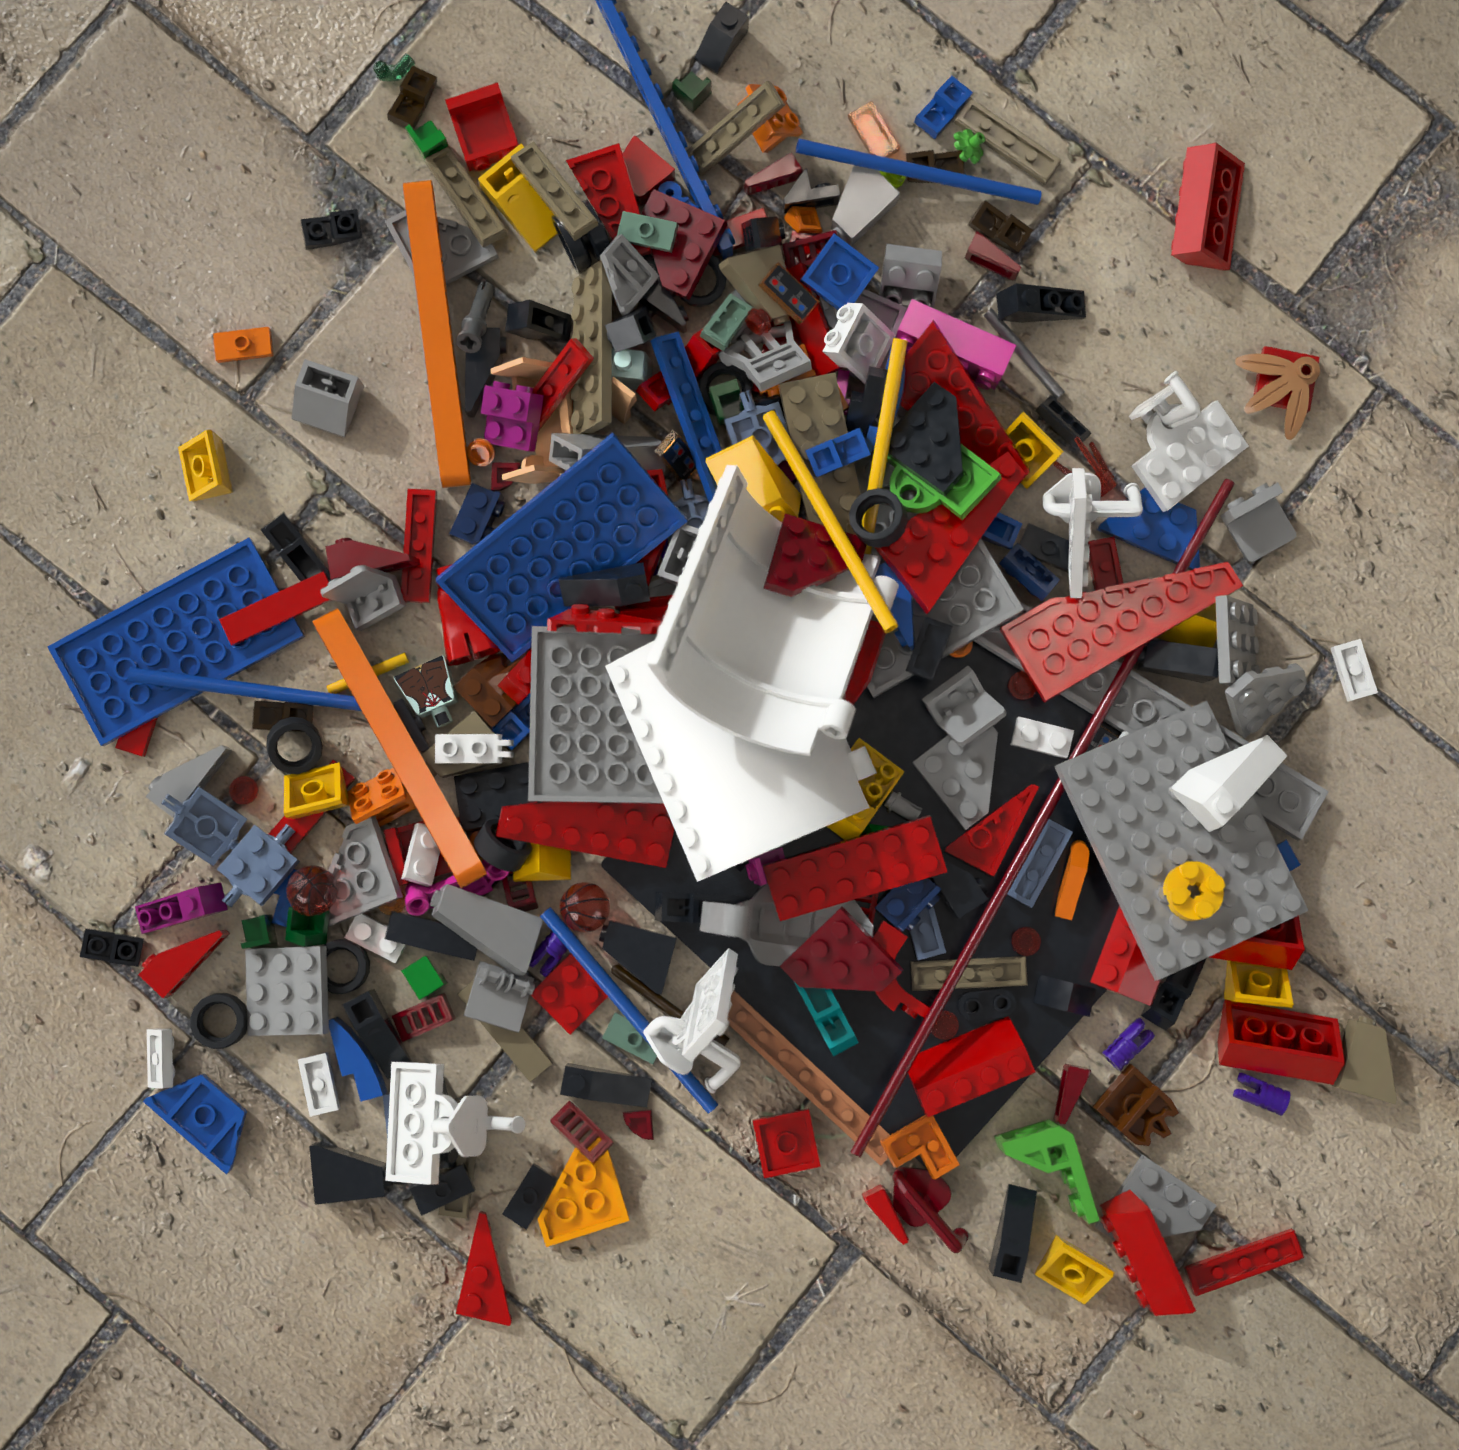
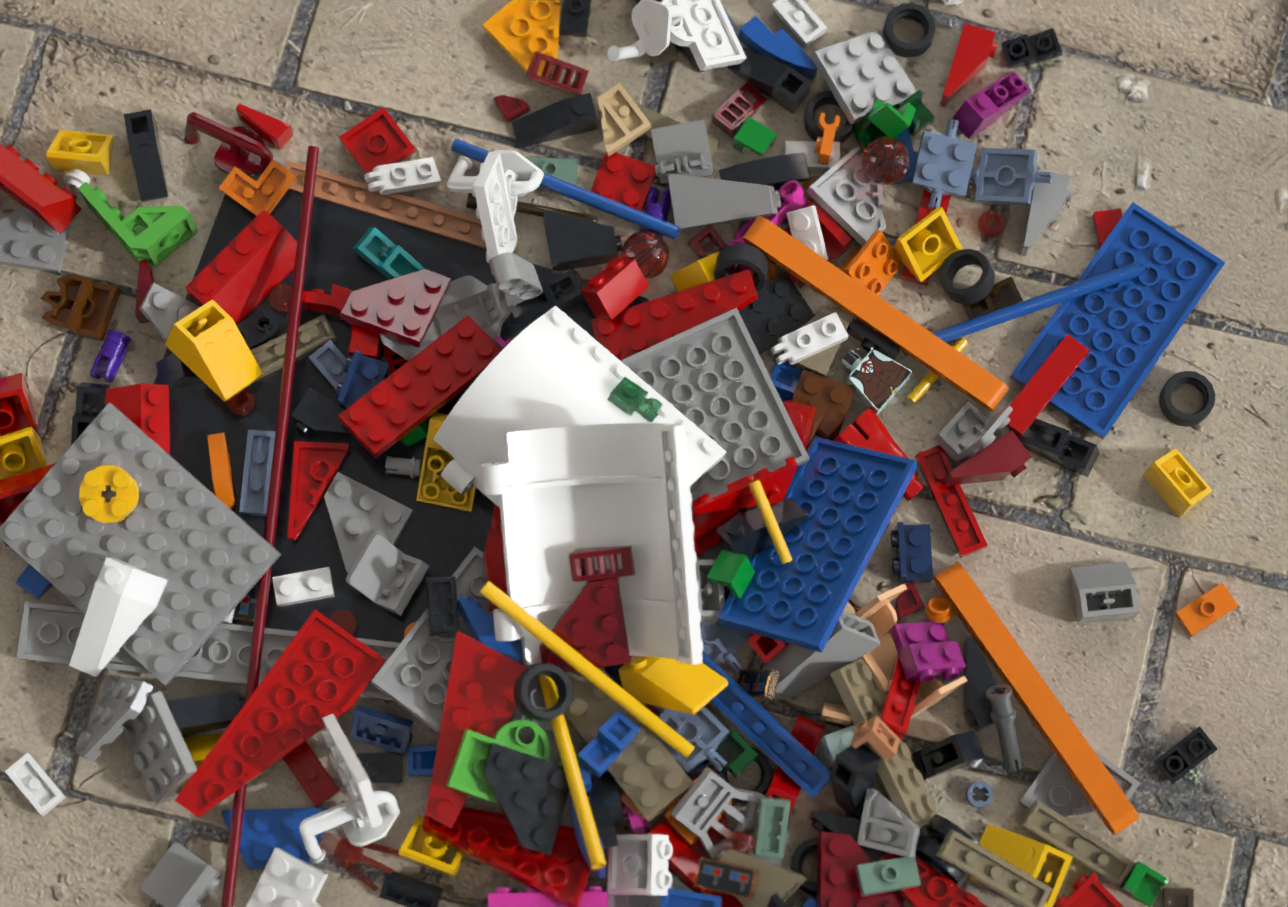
camera: 155 degrees right, 10 degrees down
none -> white plate [63,169,90,194]
none -> light grey wing [139,283,200,353]
none -> yellow slope [165,300,263,402]
none -> white hinge [364,157,441,195]
none -> dark red slope [569,546,635,582]
none -> red brick [580,257,649,320]
none -> tan wing [597,83,651,157]
none -> clear green plate [607,377,663,422]
none -> green panel [707,550,755,599]
none -> yellow bar [749,480,792,564]
none -> orange plate [814,112,840,165]
none -> nougat bracket [851,715,900,761]
none -> green panel [868,100,916,139]
none -> sand blue bush [966,781,993,808]
none -> black tyre [1159,371,1216,427]

